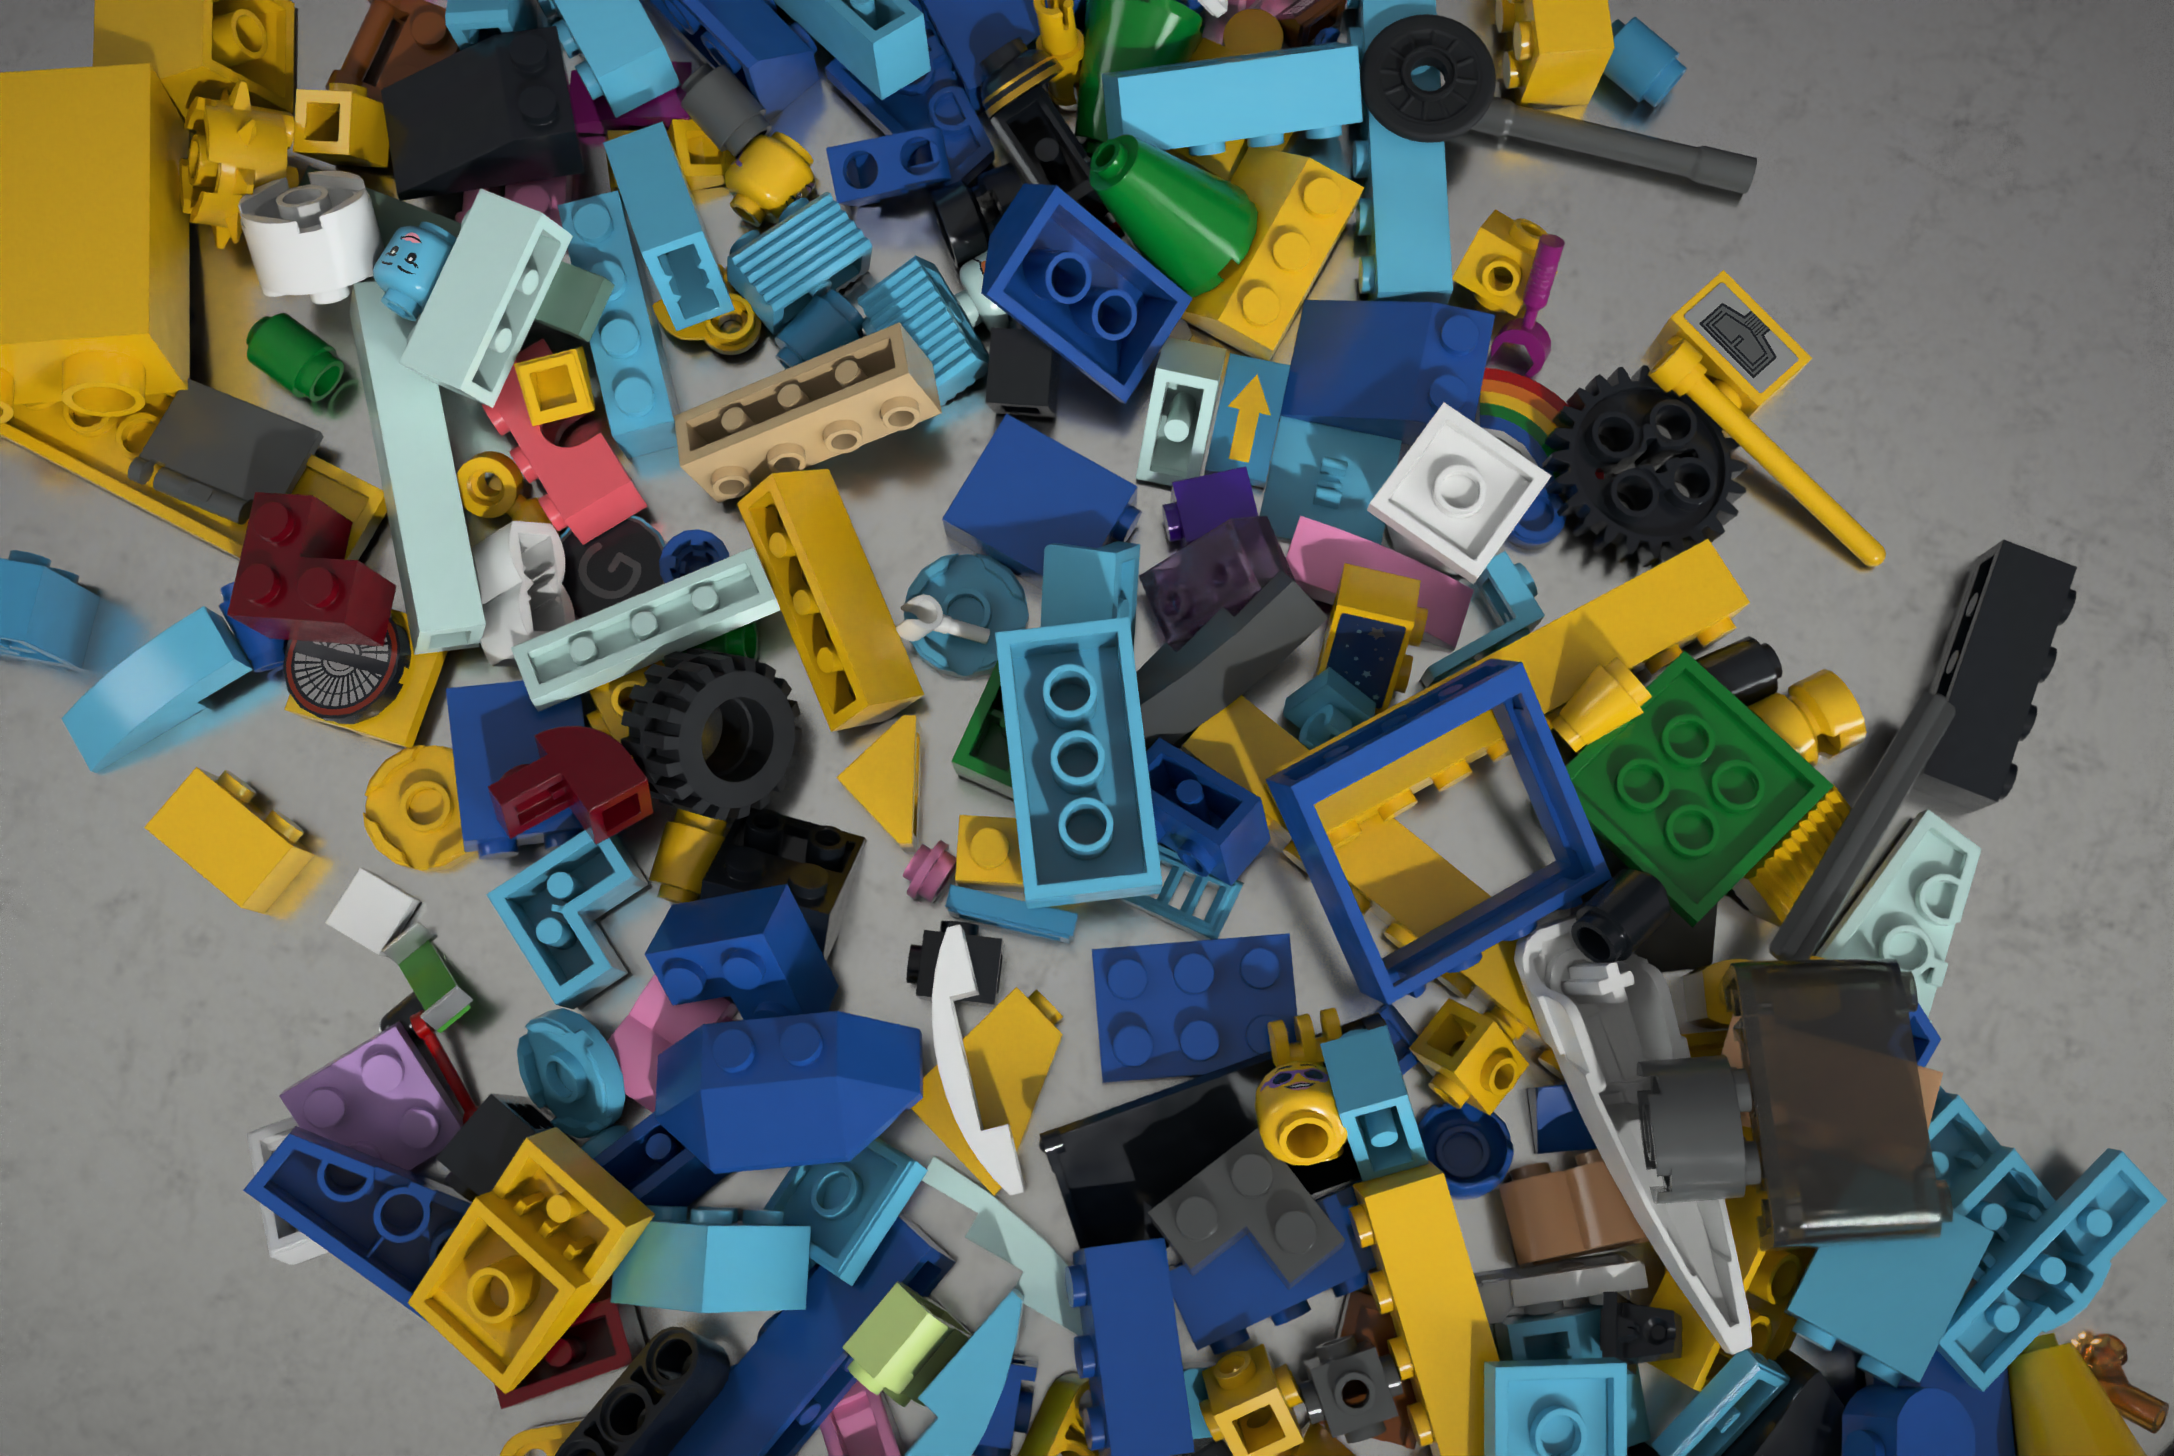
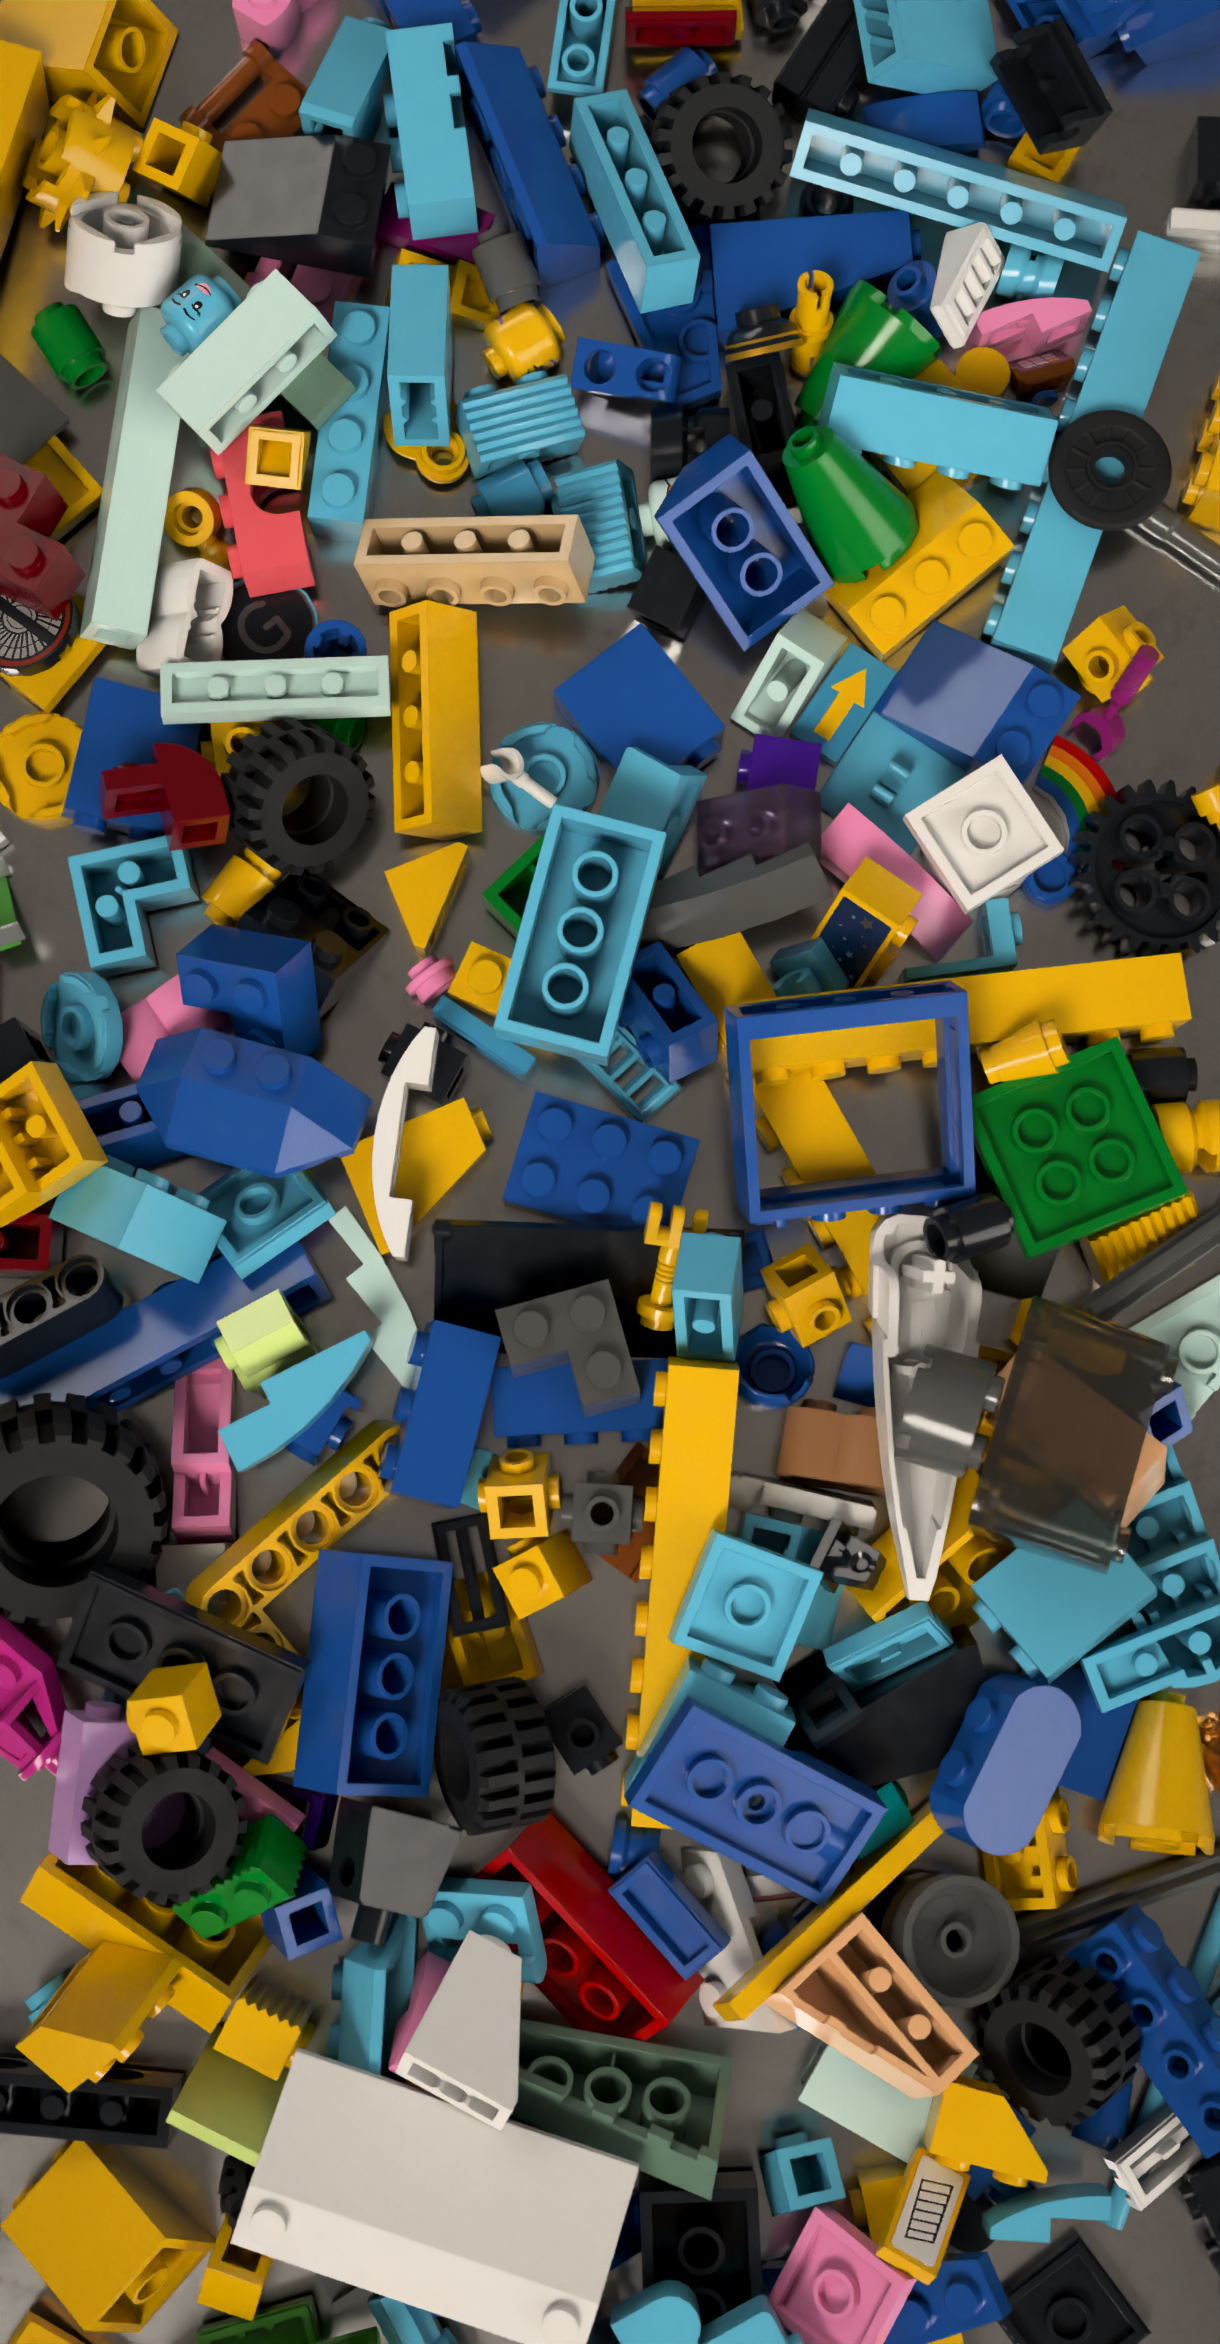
camera: 20 degrees right, 5 degrees up
yellow head [1255,1061,1348,1166] -> none

